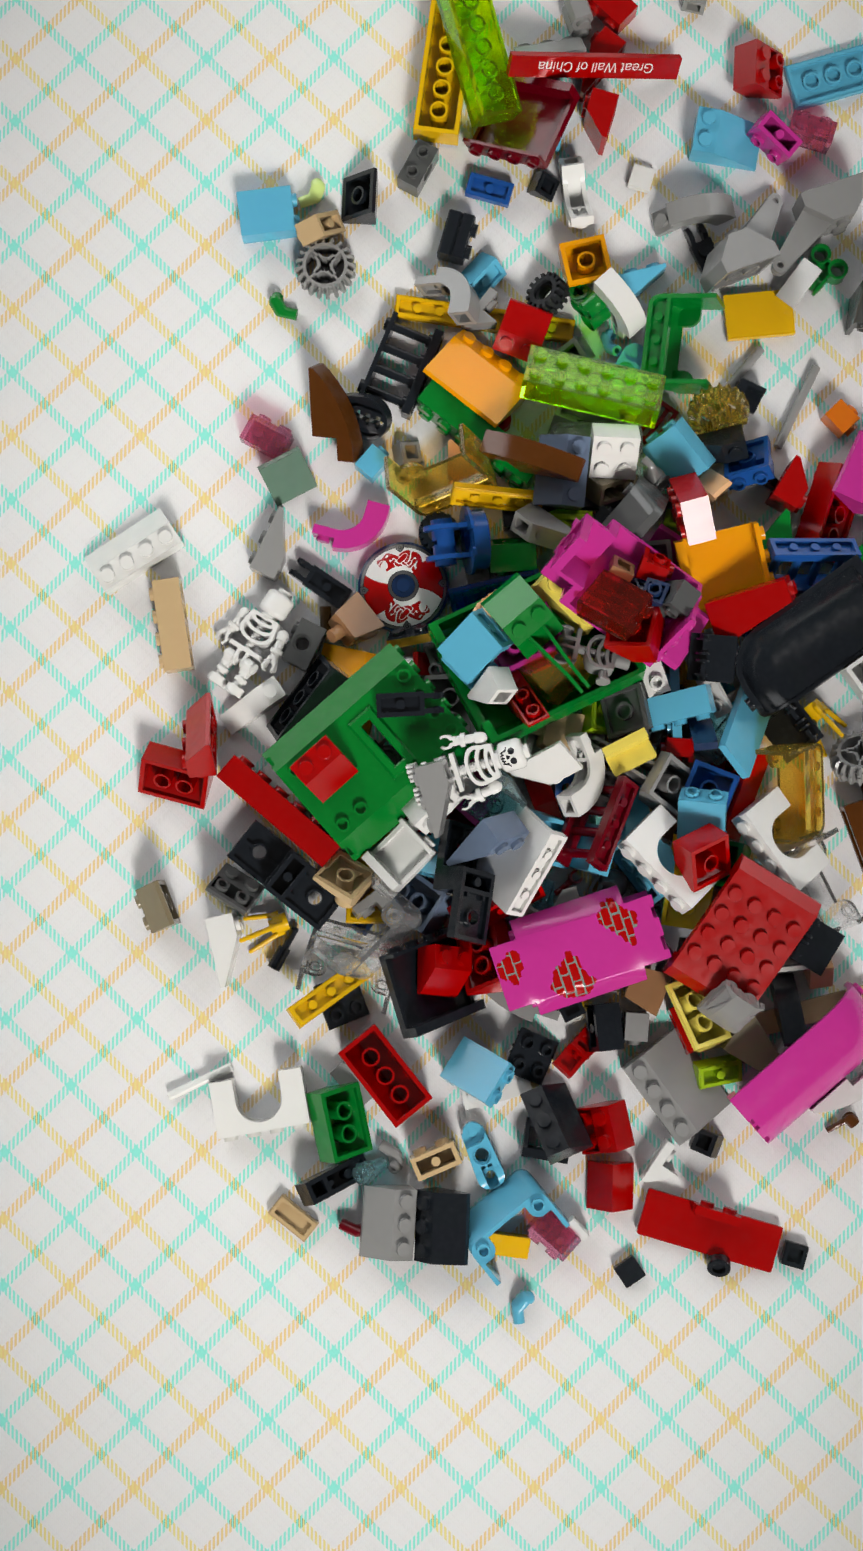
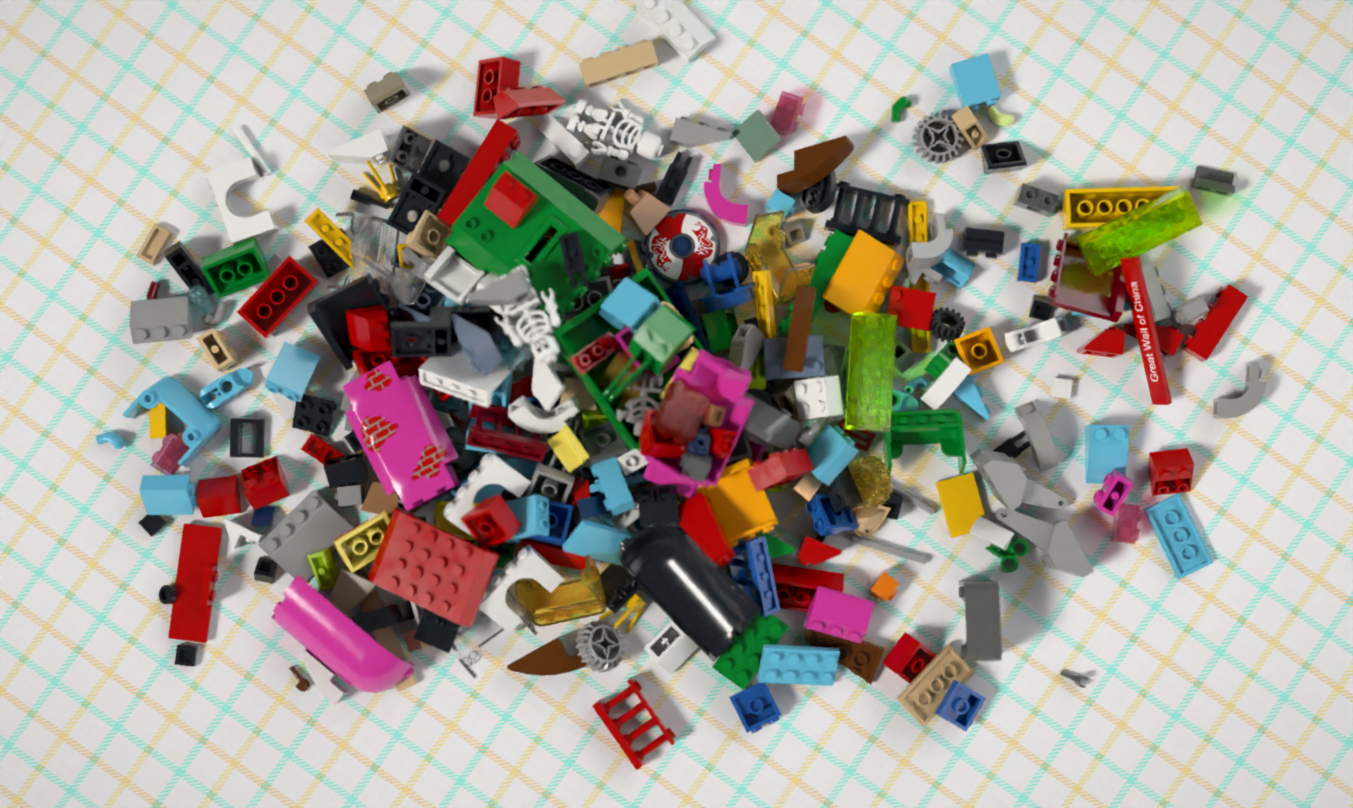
camera: 80 degrees right, 0 degrees up
black slope [414,1187,470,1266] -> none
white slope [467,666,518,704] -> none
black slope [520,1083,593,1165] -> none
light grey slope [697,979,765,1034] -> none
none -> medium azure brick [139,475,198,515]
none -> dark blue slope [251,507,275,527]
none -> tan piece [851,505,891,537]

